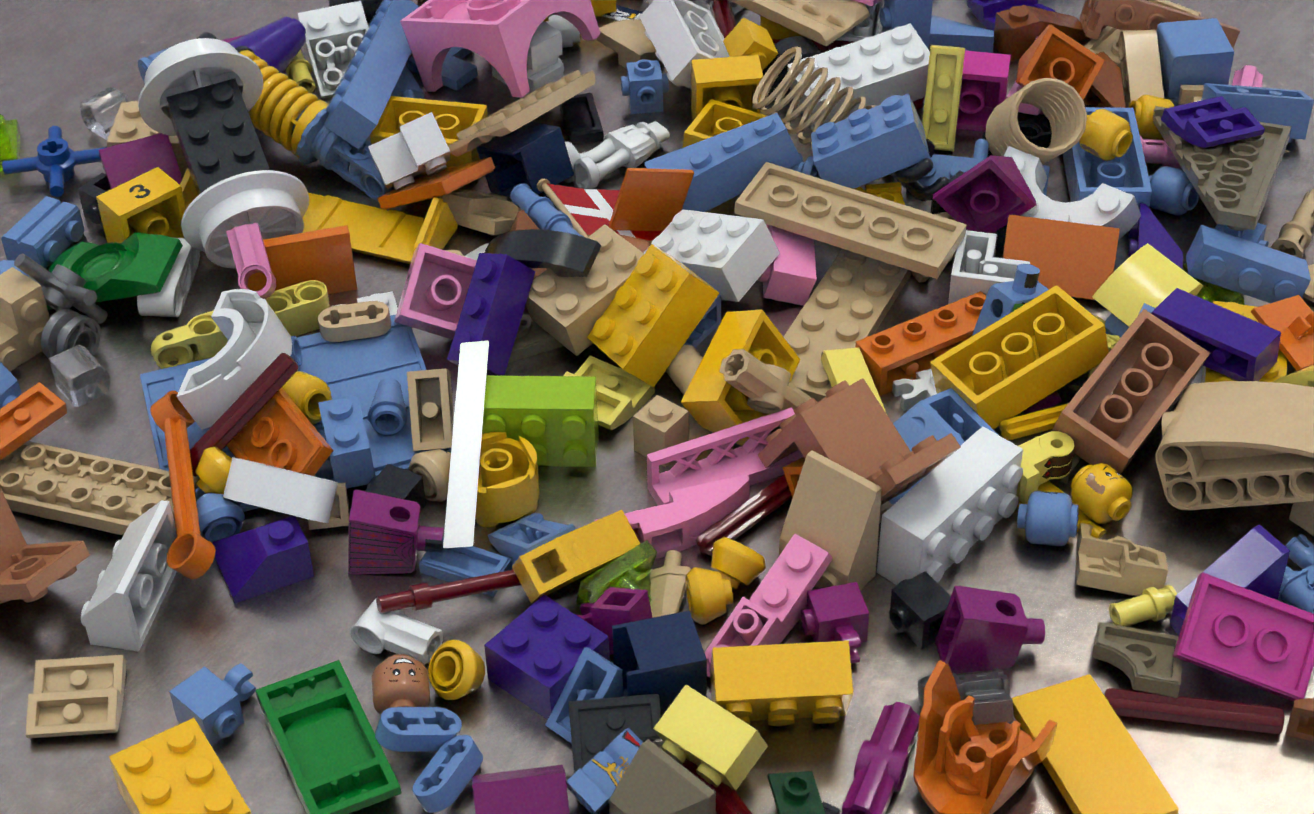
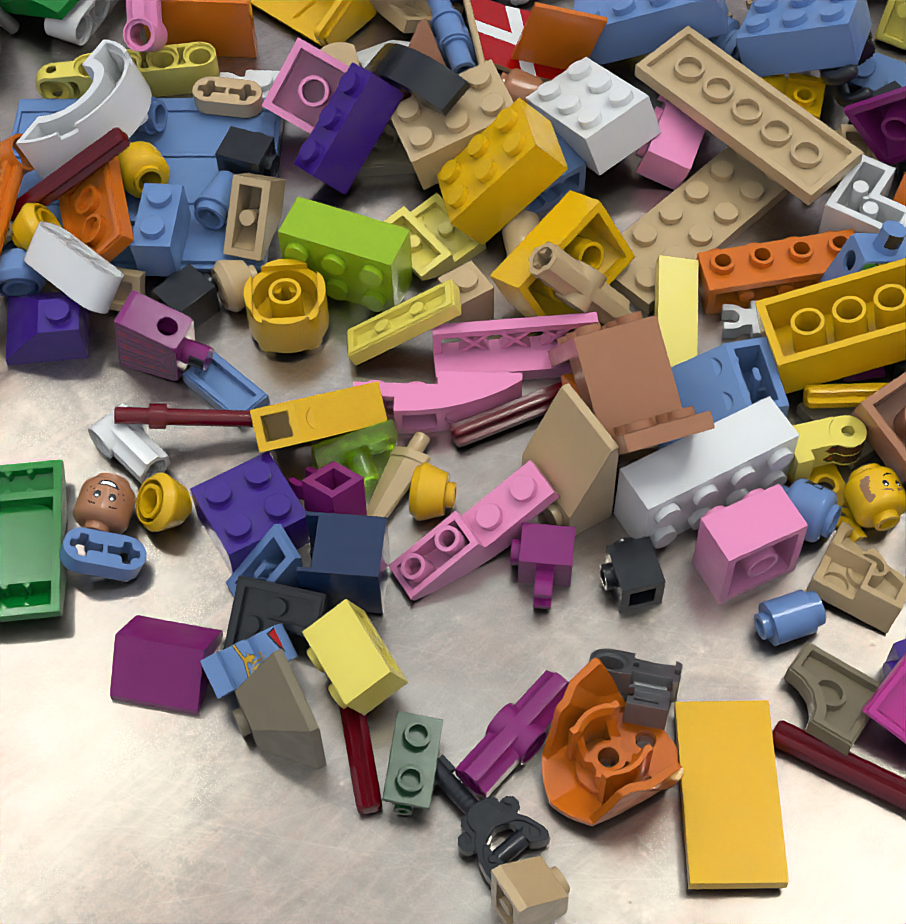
camera: 20 degrees right, 15 degrees up
medium blue beam [413,735,483,813] -> none
white sticker [443,341,489,549] -> none
medium blue slope [488,513,578,565] -> none
yellow brick [710,641,853,726] -> none
yellow cone [711,537,766,590] -> none
magenta torso [935,586,1045,674] -> none
light yellow pin [1109,585,1177,627] -> none
none -> black brick [215,126,280,177]
none -> light yellow tile [347,279,462,366]
none -> bright pink brick [692,484,808,604]
none -> medium blue brick [754,590,826,646]

